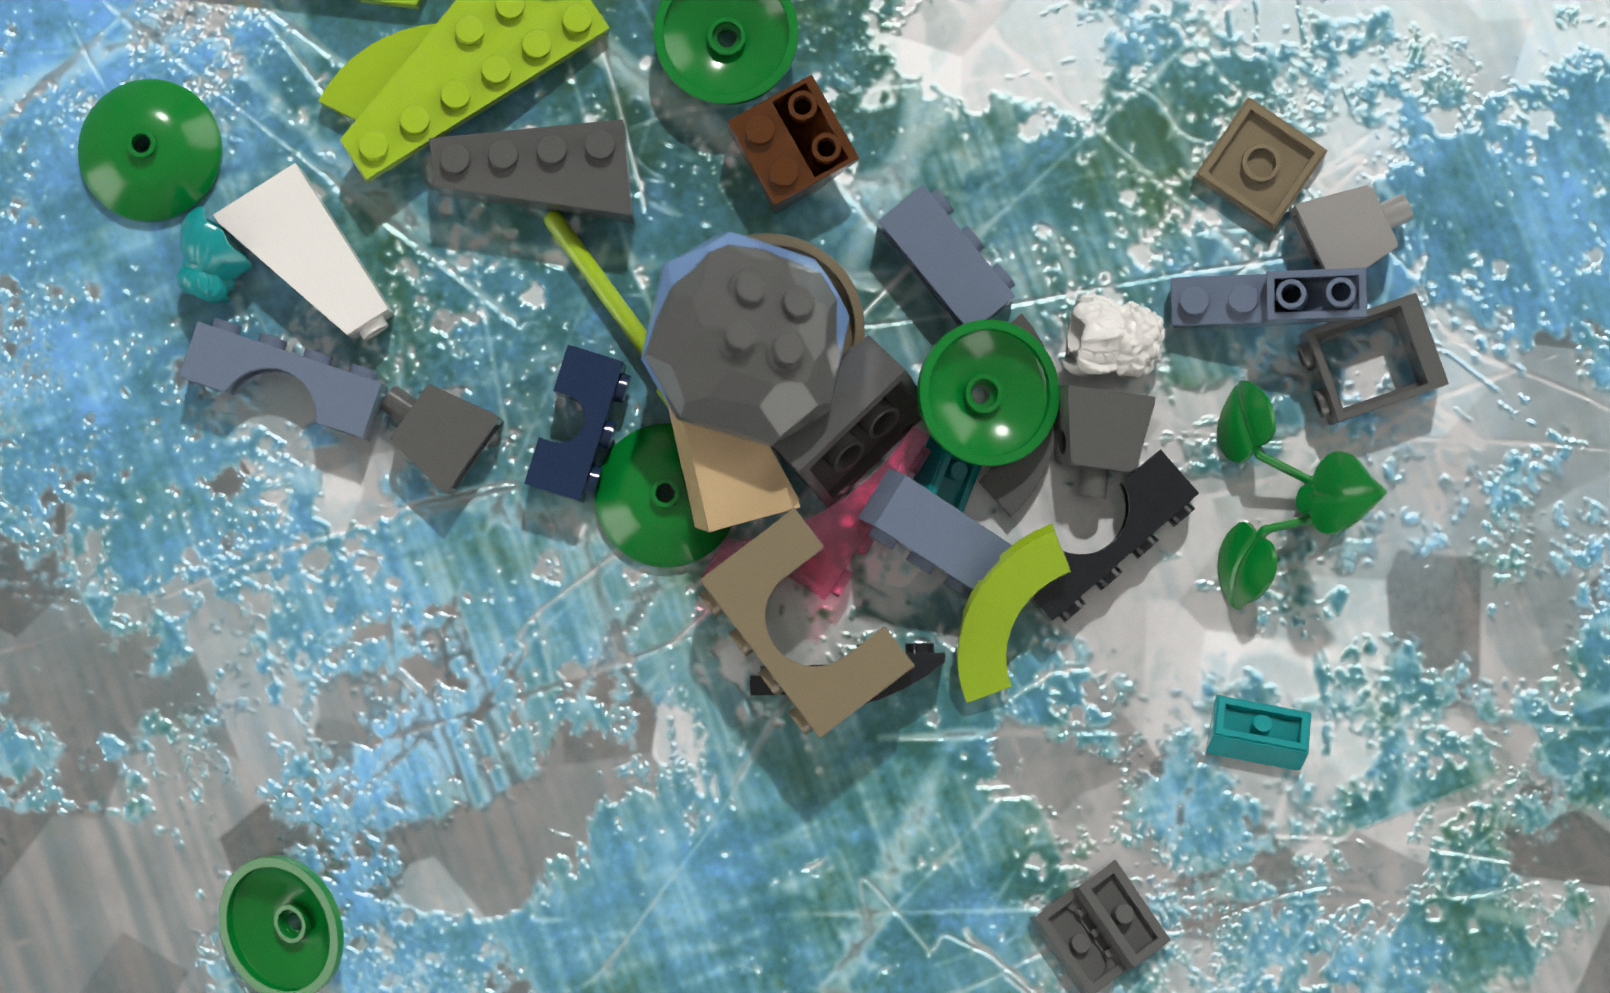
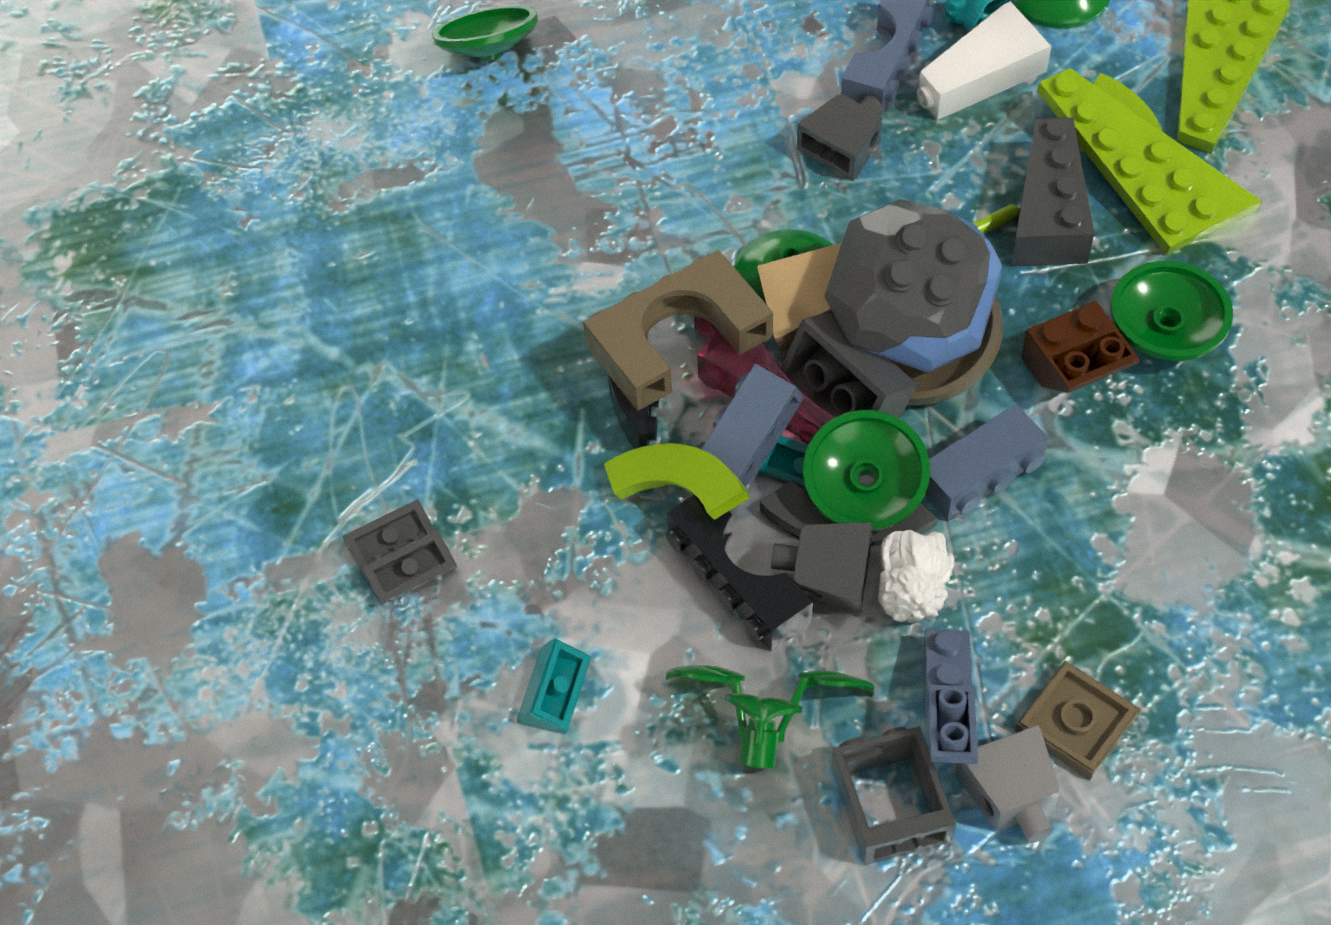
camera: 95 degrees right, 30 degrees down
dark blue arch [524,345,631,503] -> none

